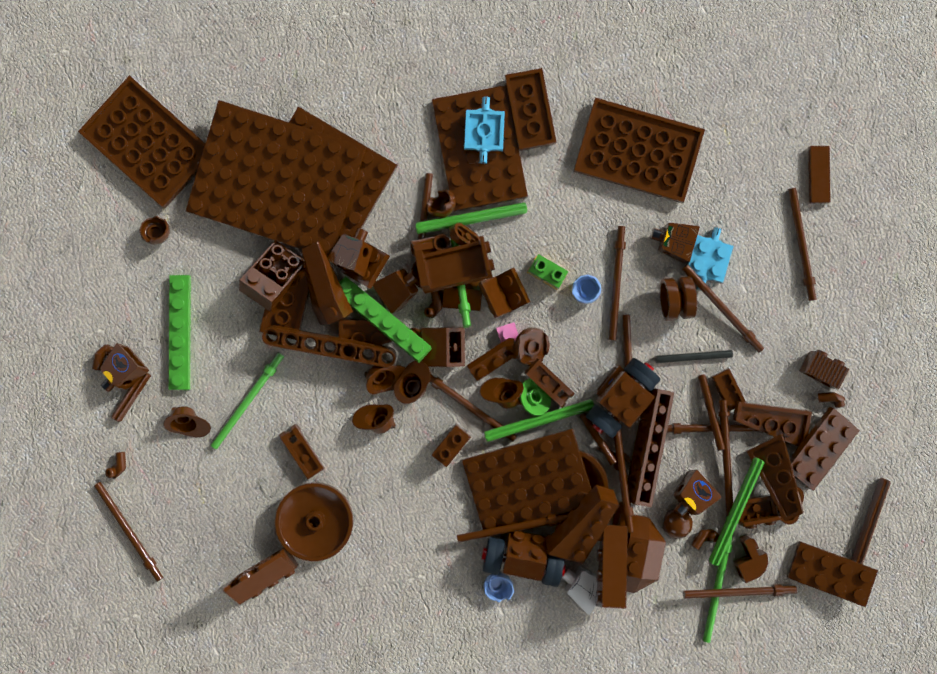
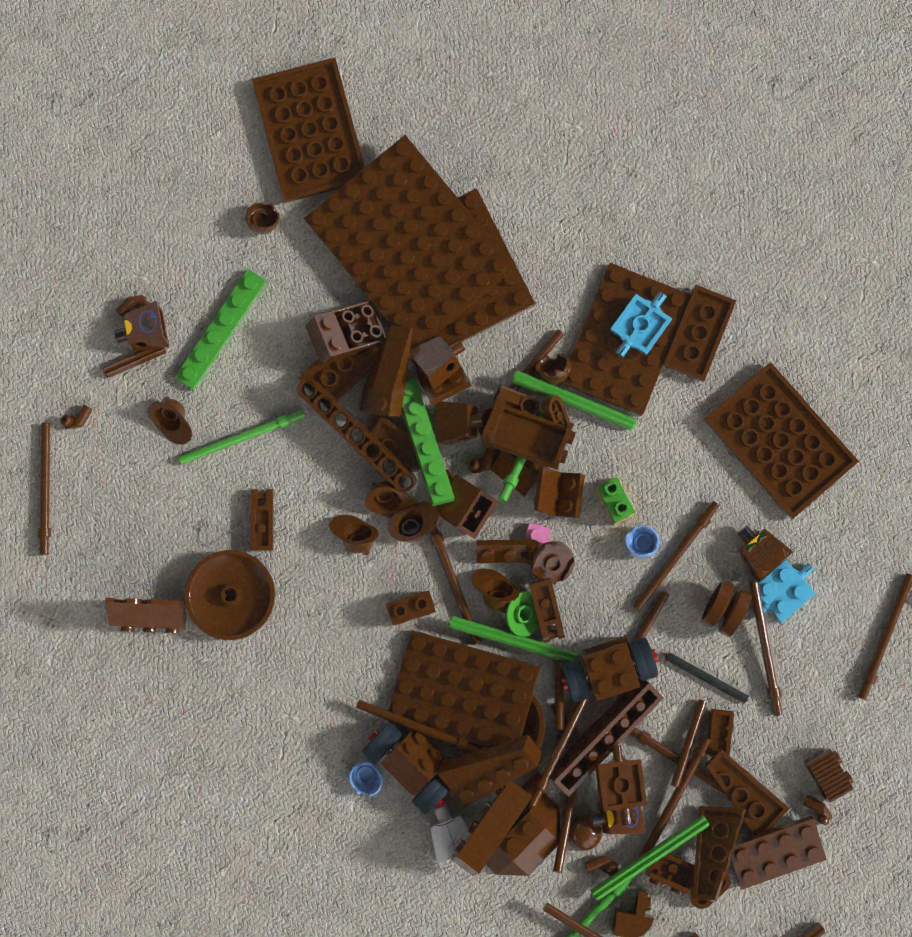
camera: 35 degrees right, 5 degrees down
none -> reddish brown bar [553,789,577,873]
none -> reddish brown plate [595,745,647,826]

